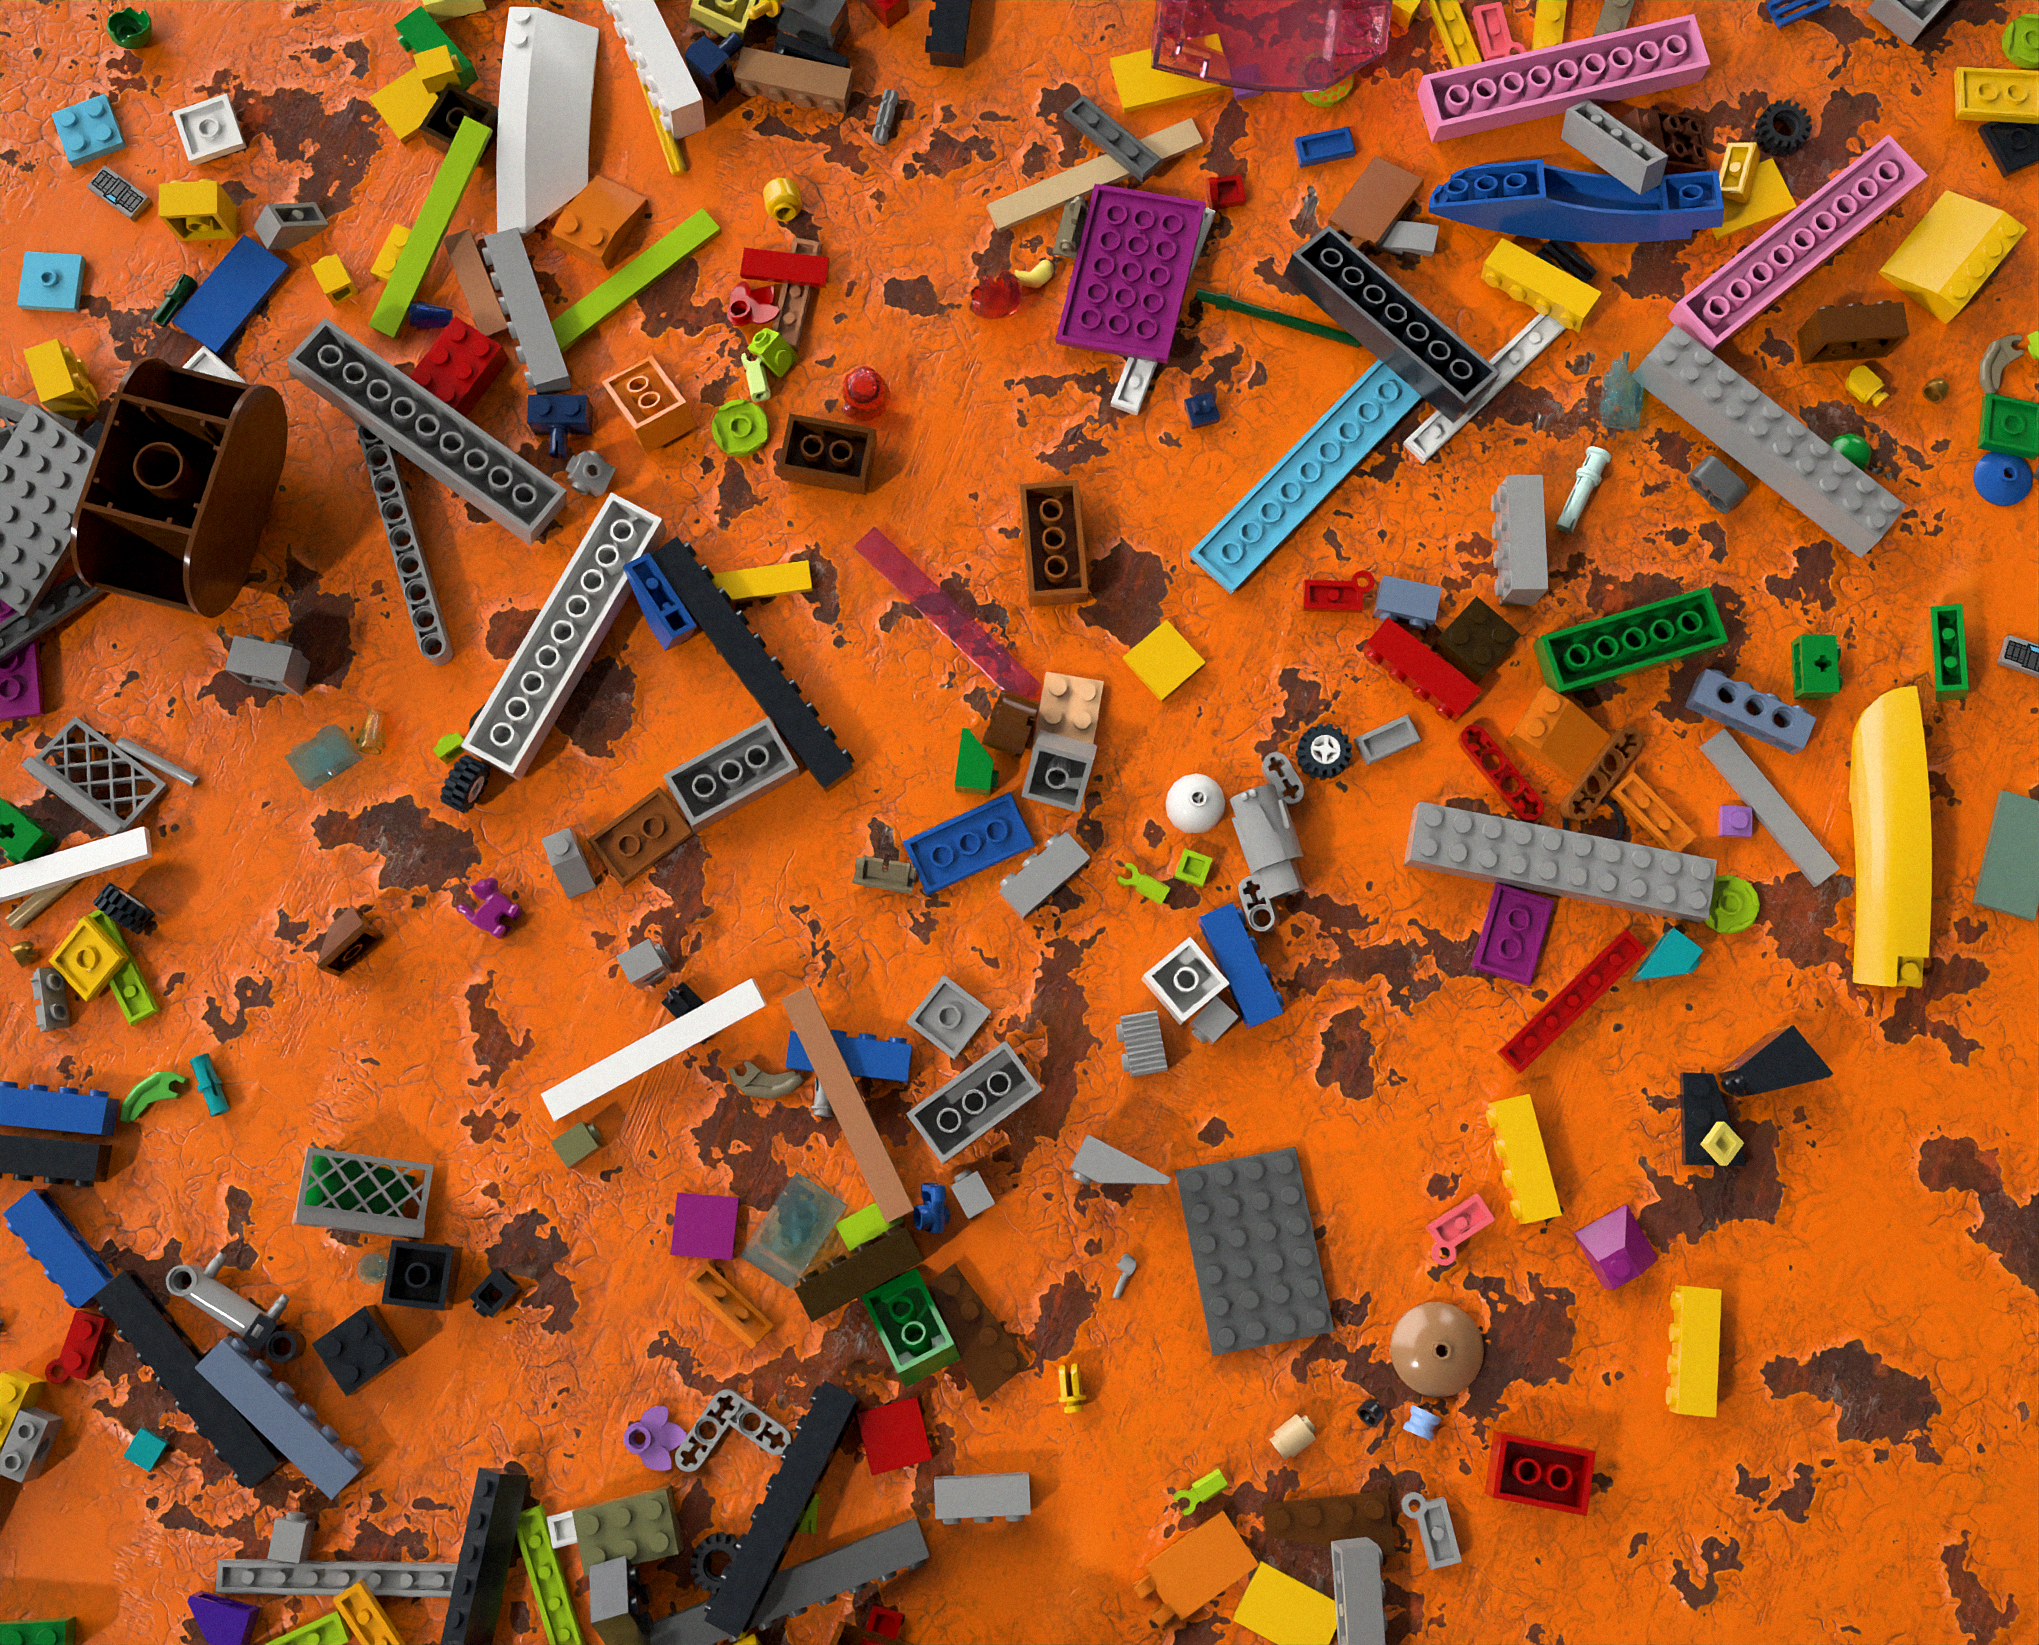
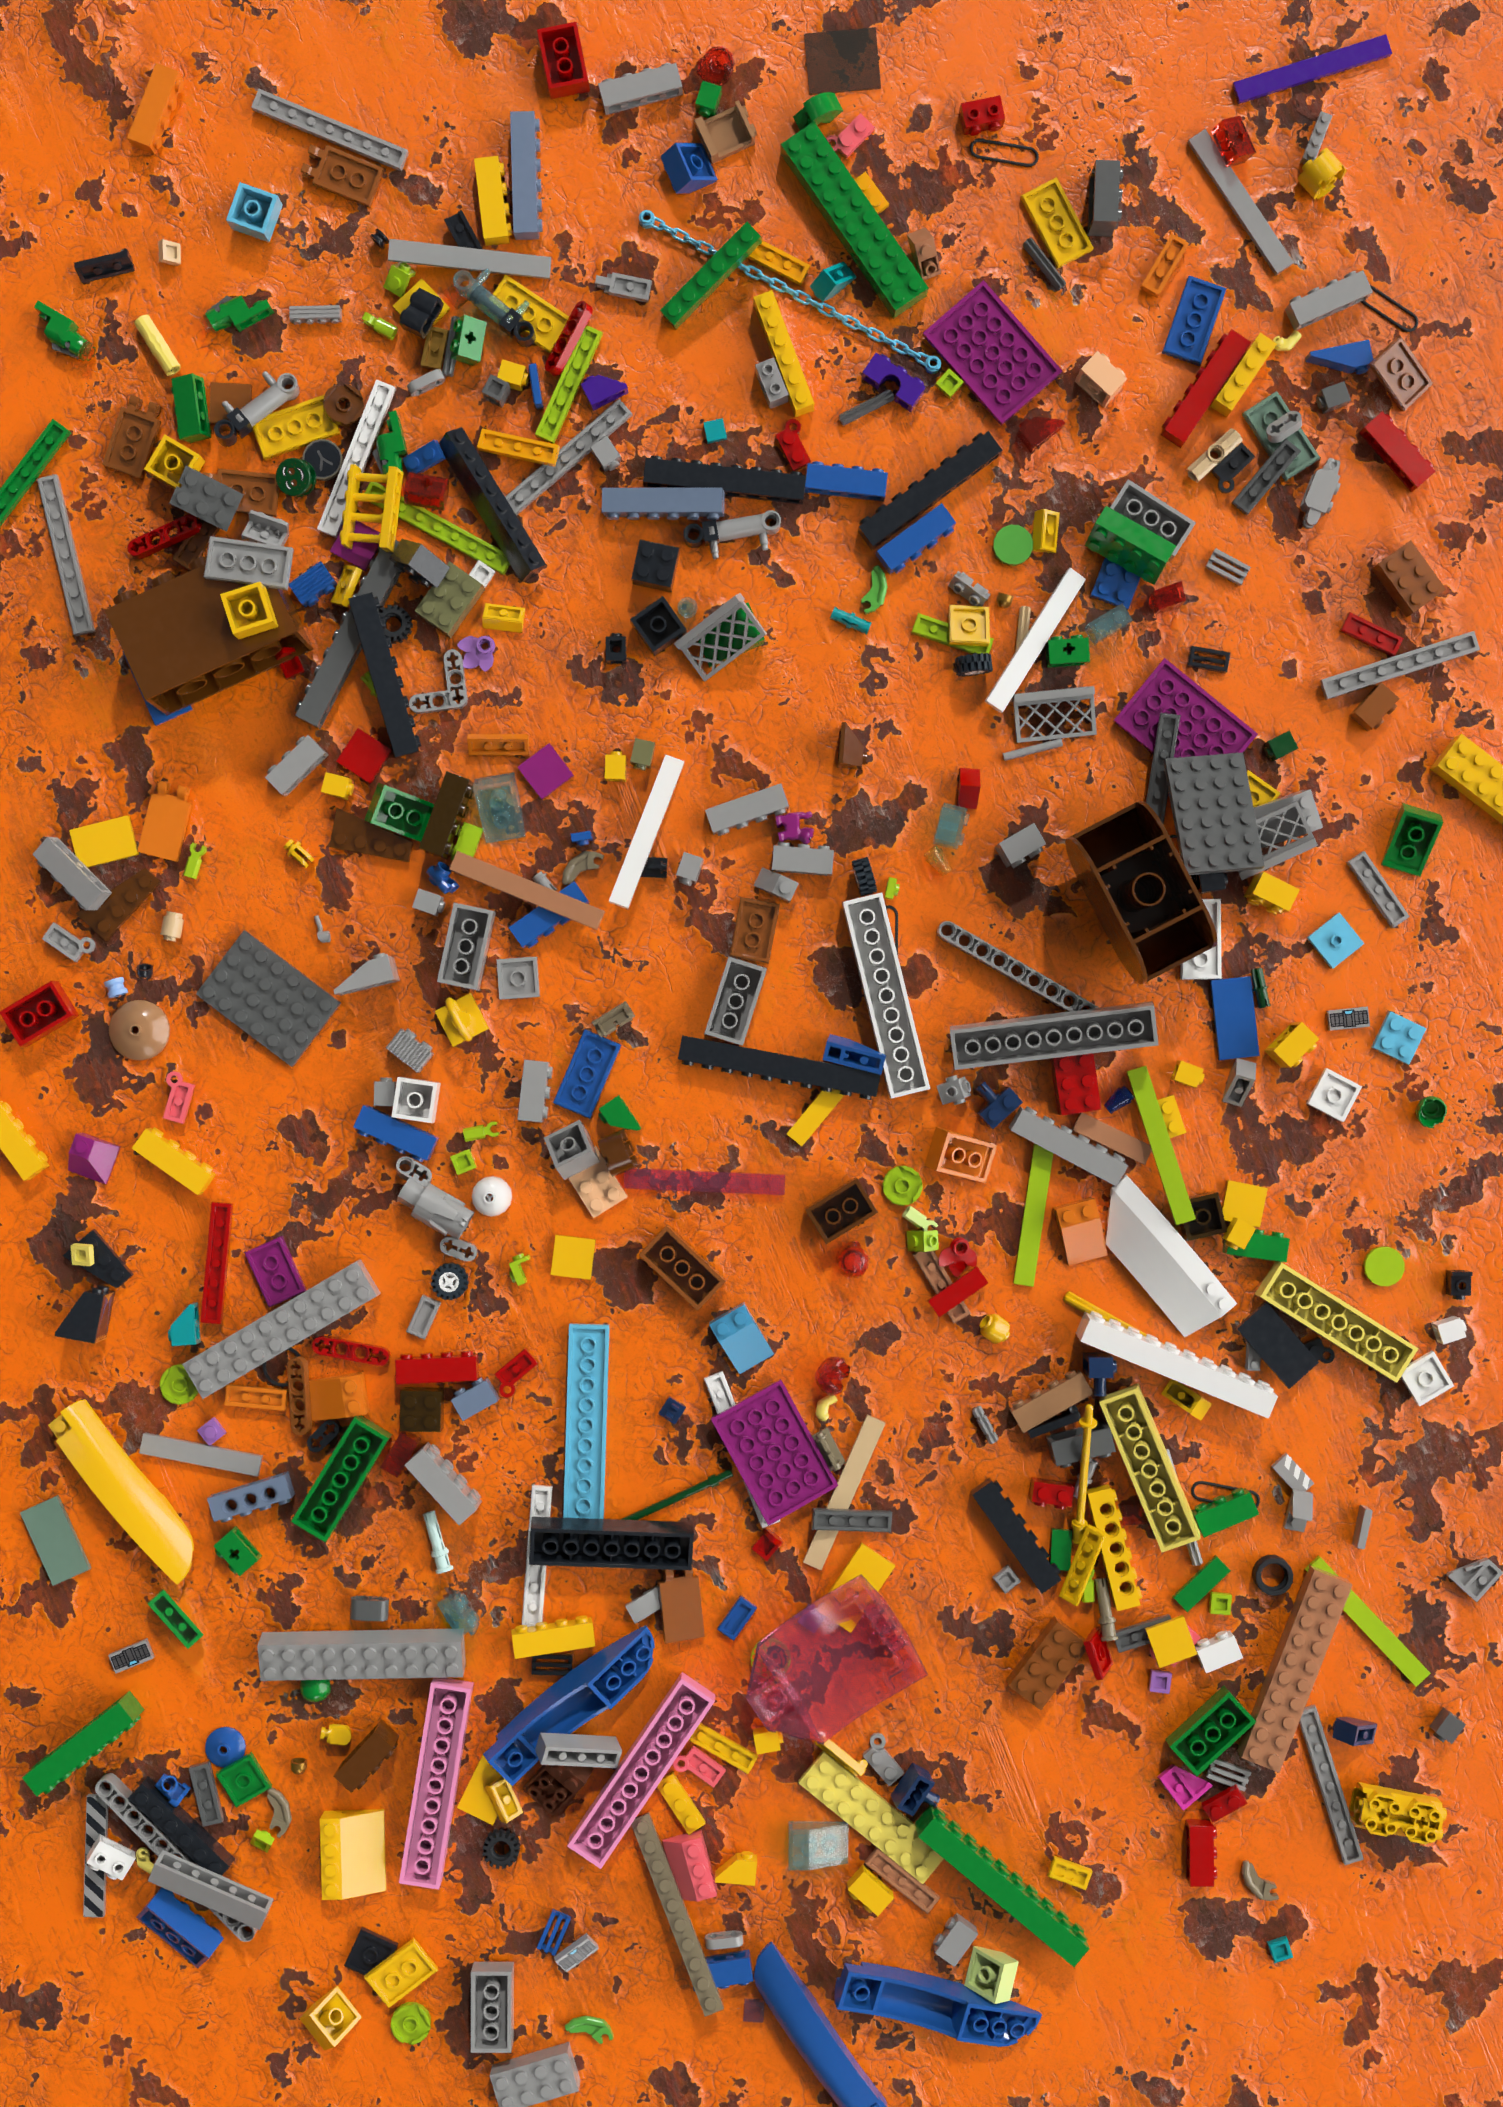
camera: 140 degrees right, 10 degrees up
none -> black beam [307,1419,341,1452]
none -> yellow brick [321,772,354,800]
none -> clear red brick [380,1431,421,1477]
none -> yellow tile [435,993,489,1047]
none -> yellow slope [482,603,525,633]
none -> lime bracket [509,1253,530,1286]
none -> blue plate [571,831,593,846]
none -> yellow brick [605,751,627,782]
none -> light grey brick [705,783,789,836]
none -> dark azure slope [709,1302,774,1374]
none -> light grey brick [772,842,834,876]
none -> red slope [957,768,981,810]

